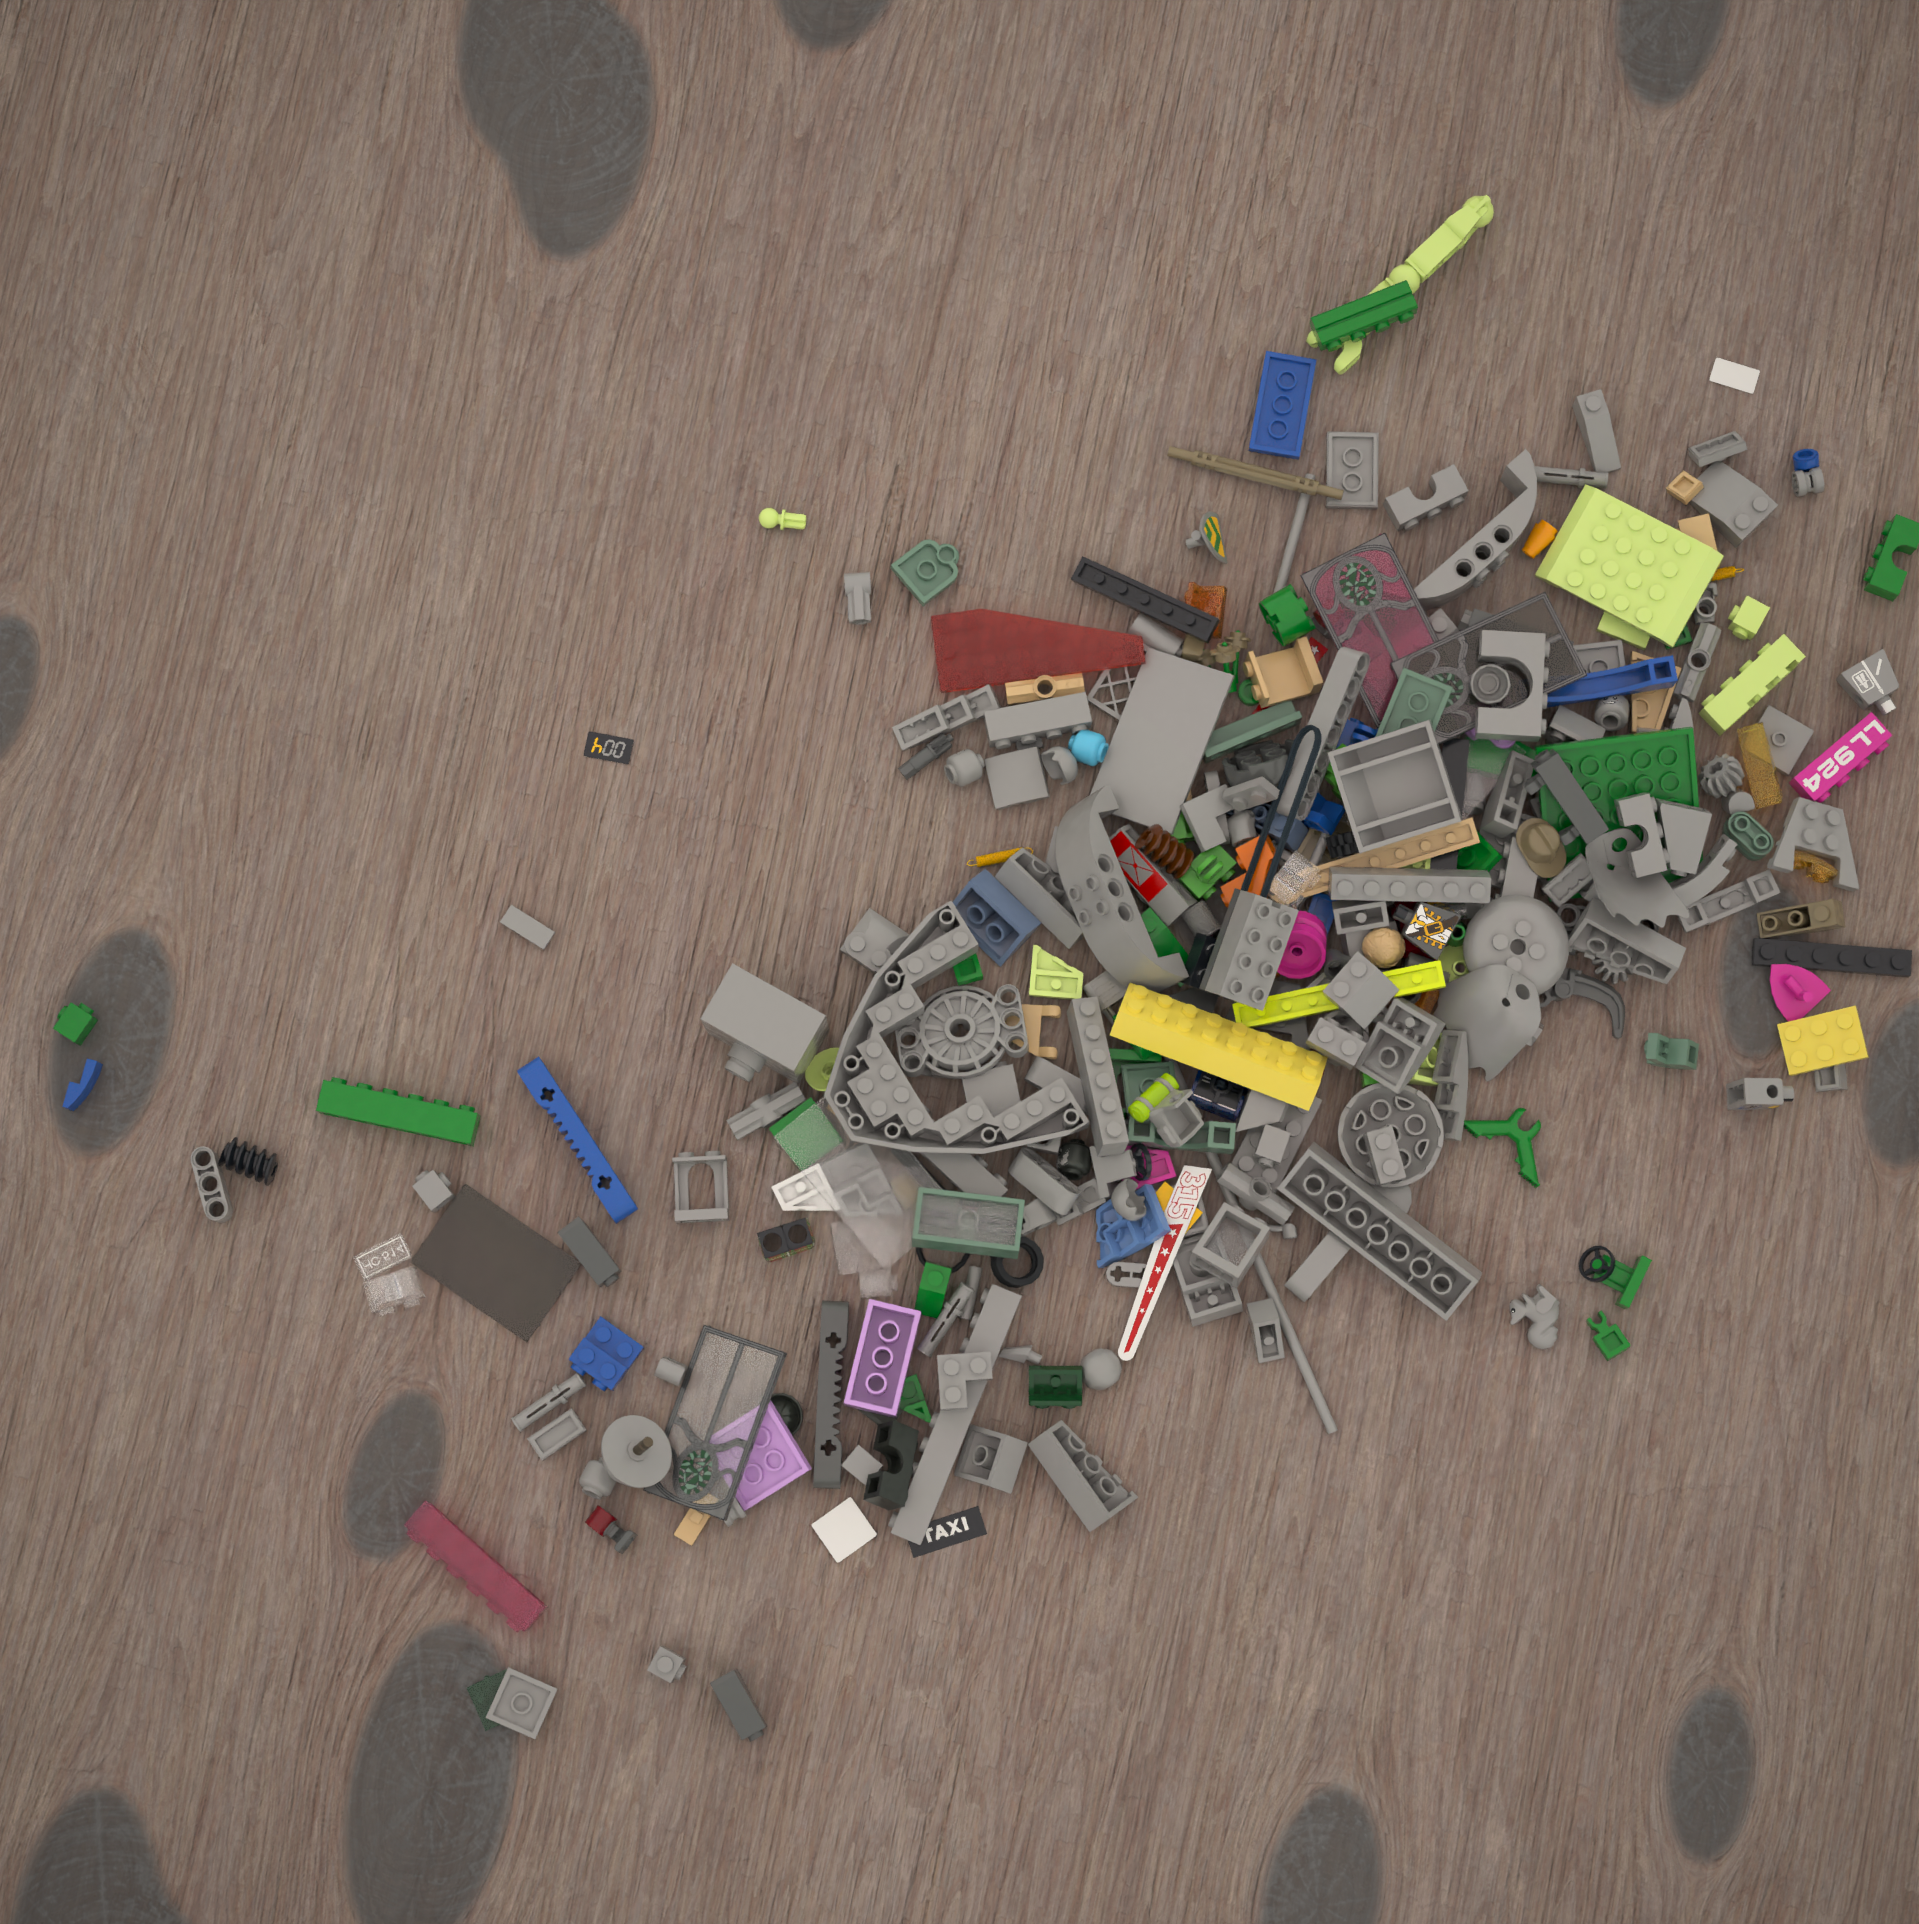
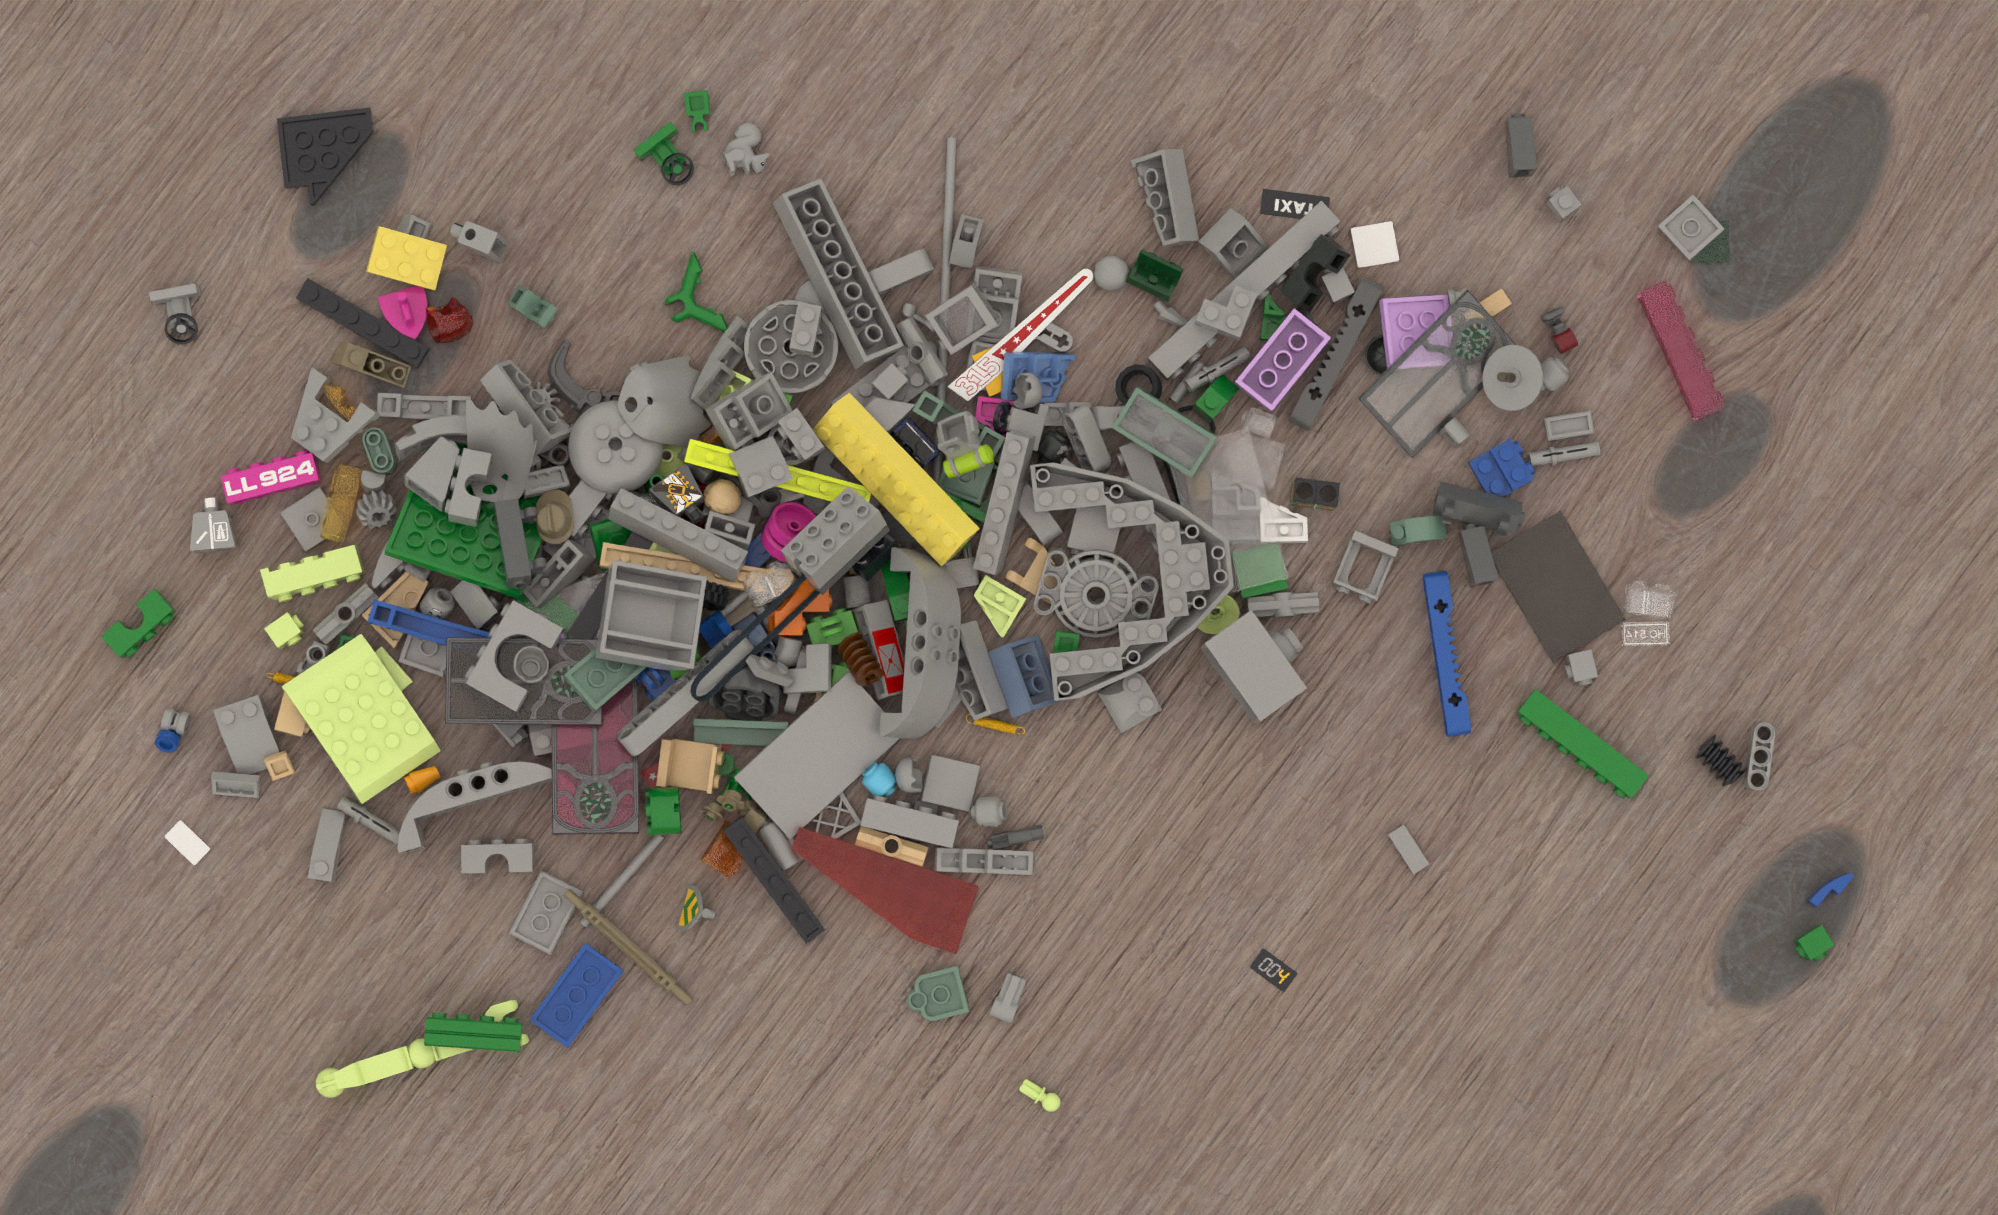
camera: 155 degrees left, 5 degrees up
none -> clear red piece [425,297,473,344]
none -> sand green brick [1390,516,1447,546]
none -> dark grey brick [1433,481,1525,539]

